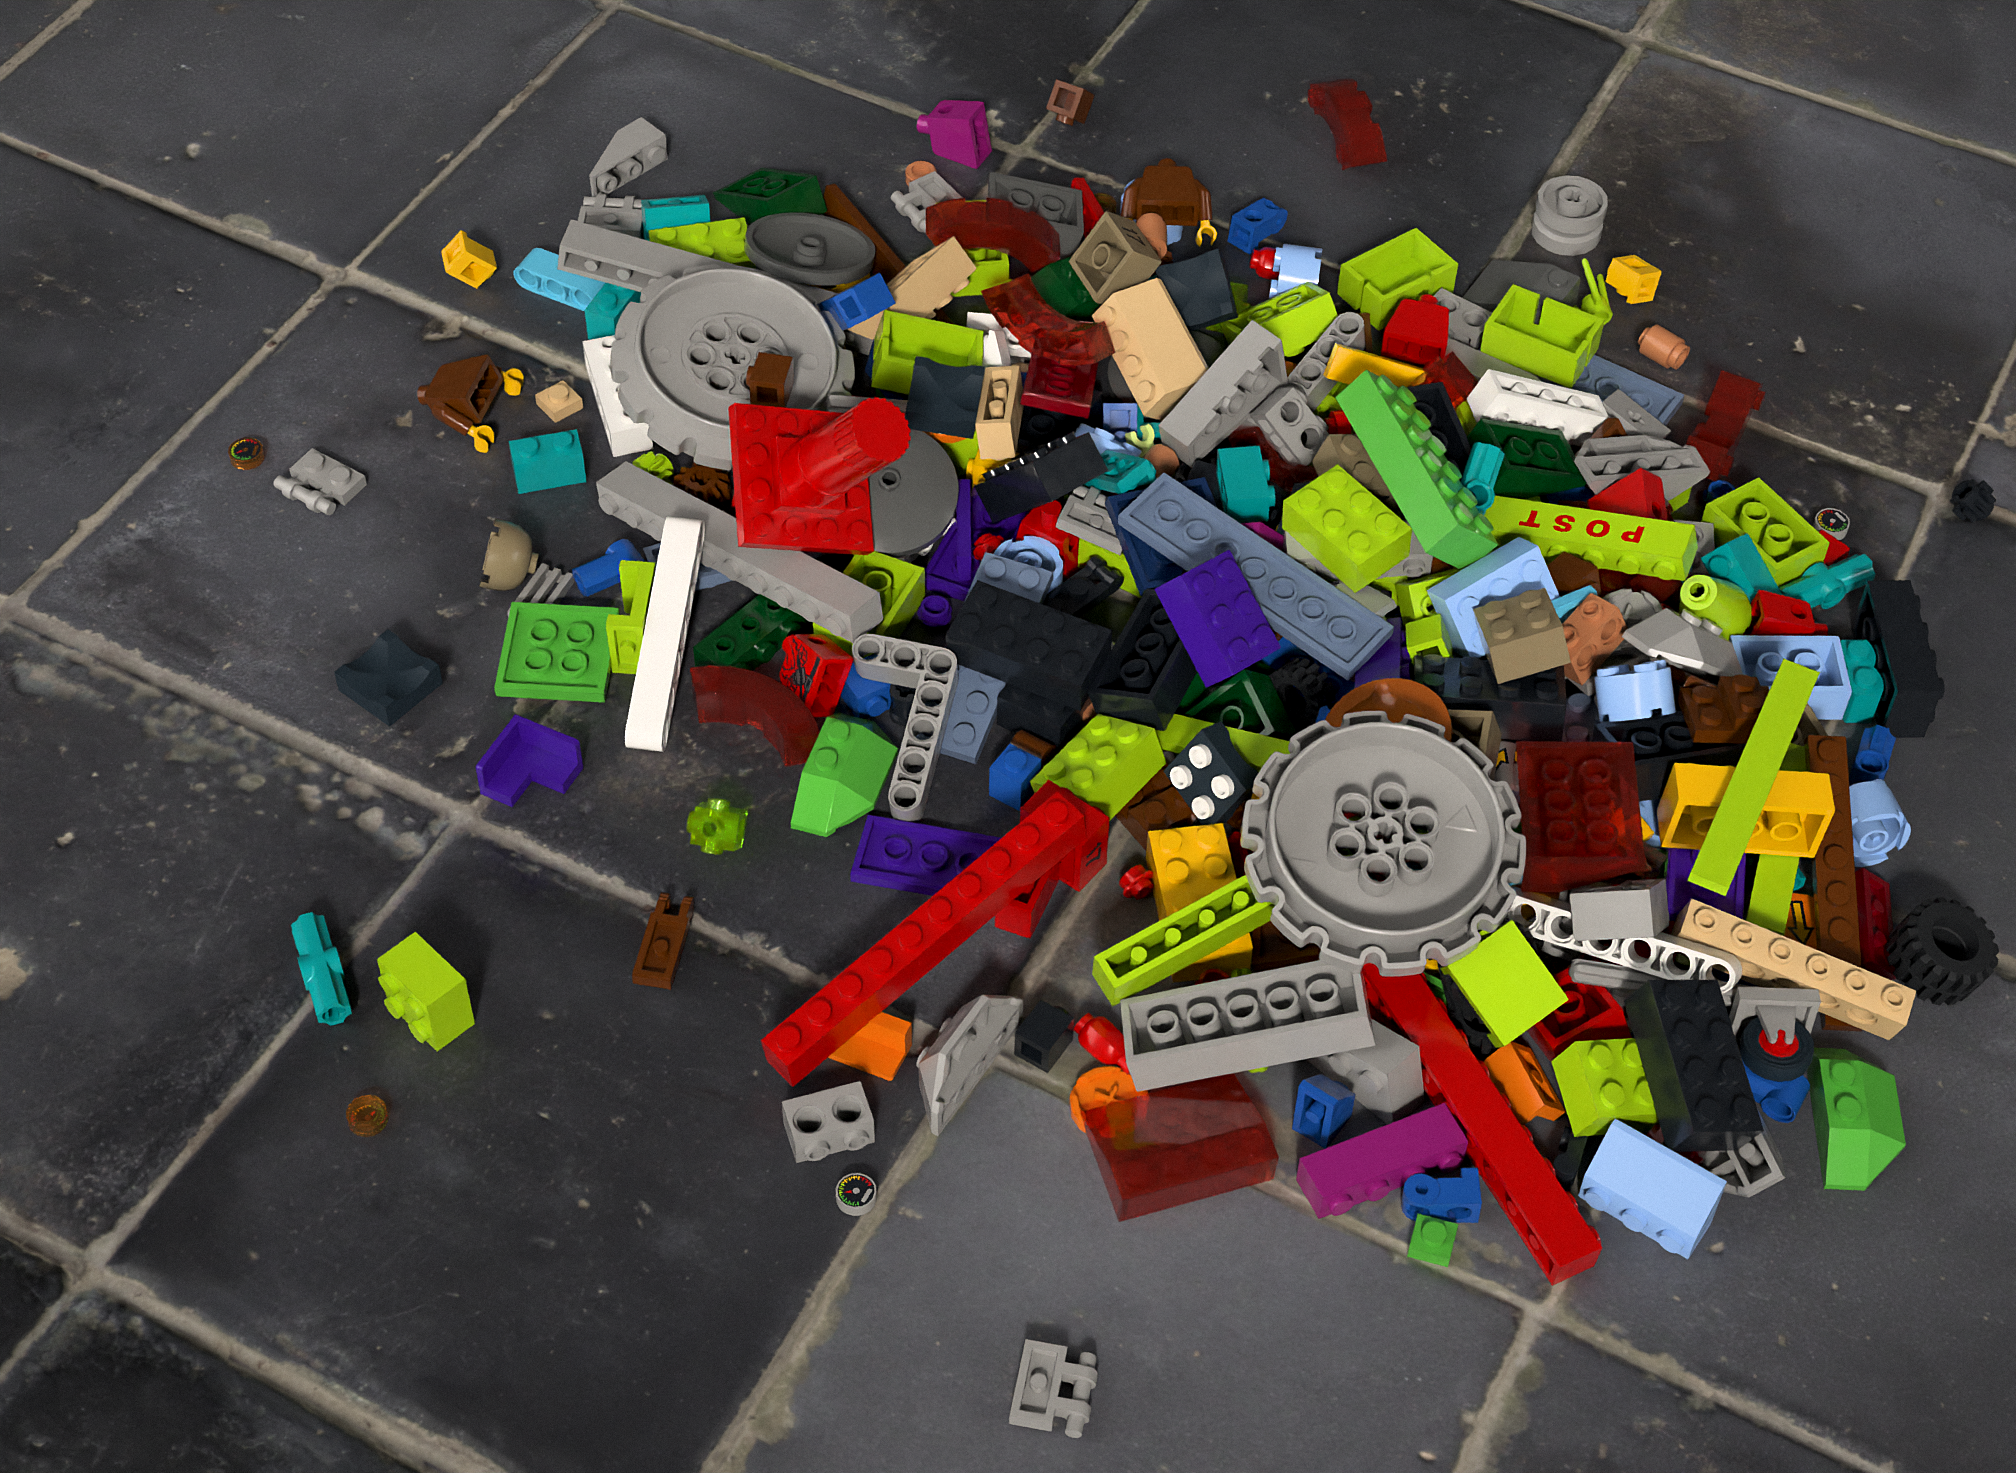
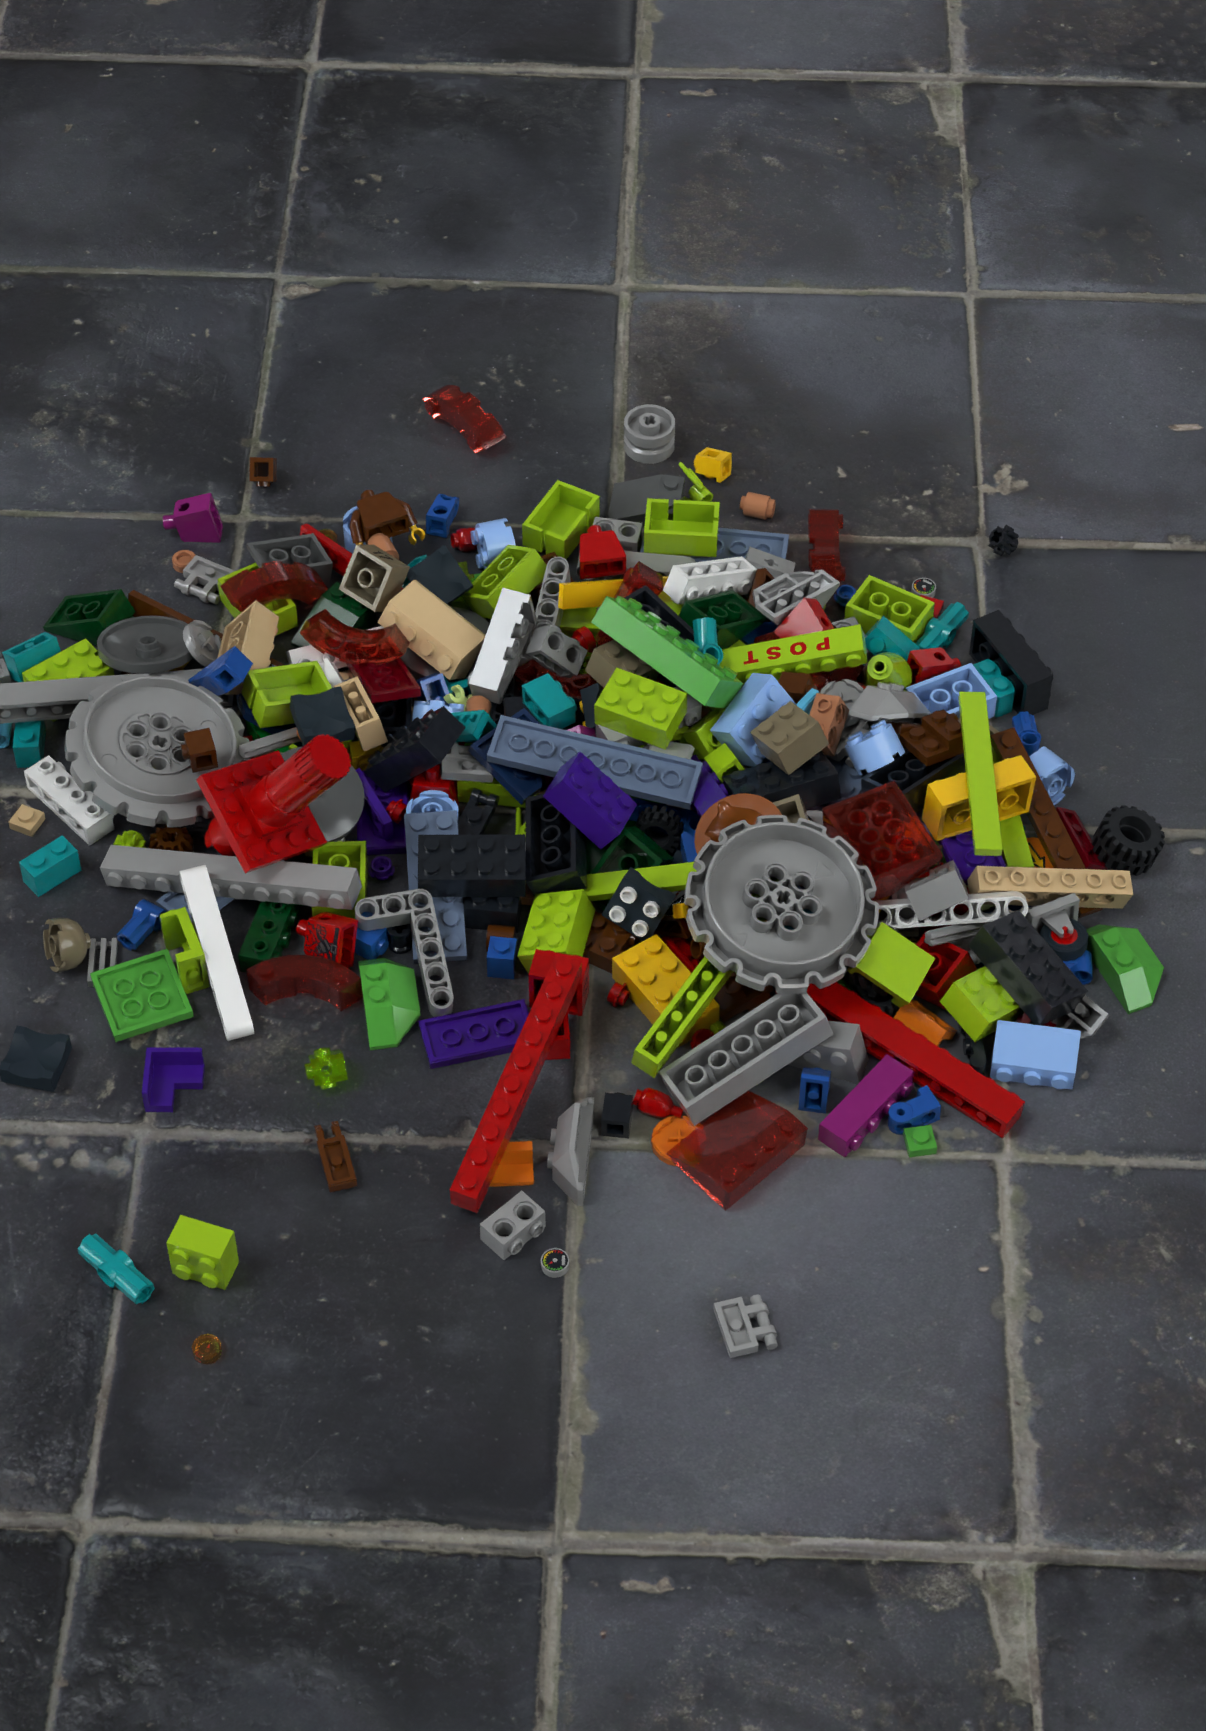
camera: 25 degrees left, 0 degrees up
none -> light grey tile [183,620,221,667]

